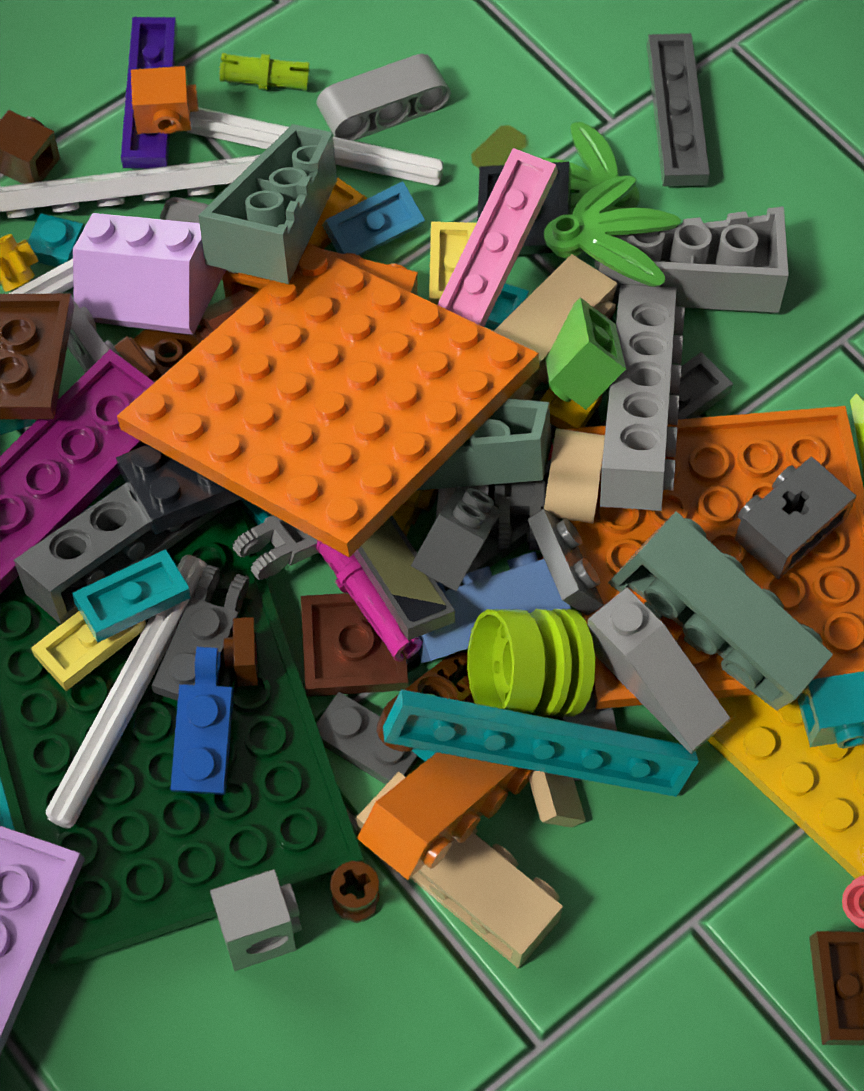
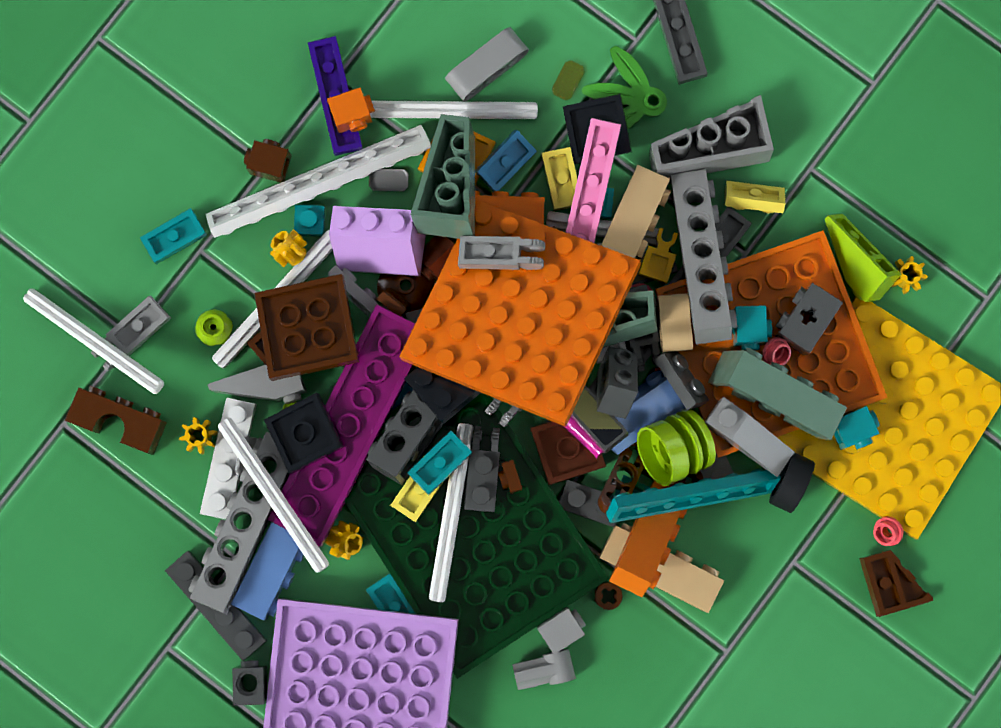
camera: 10 degrees left, 20 degrees up
blue plate [170,647,234,795] -> none
lime pin [219,53,309,91] -> none
tan tile [529,770,586,828] -> none
bright green plant [544,176,681,287] -> none
bright green slope [546,297,626,410] -> none
none -> light grey hinge [458,236,545,270]
none -> light grey piece [512,649,576,690]
none -> light yellow plate [724,180,786,214]
none -> teal brick [733,306,772,351]
none -> coral plate [762,337,791,366]
none -> black tyre [769,452,815,513]

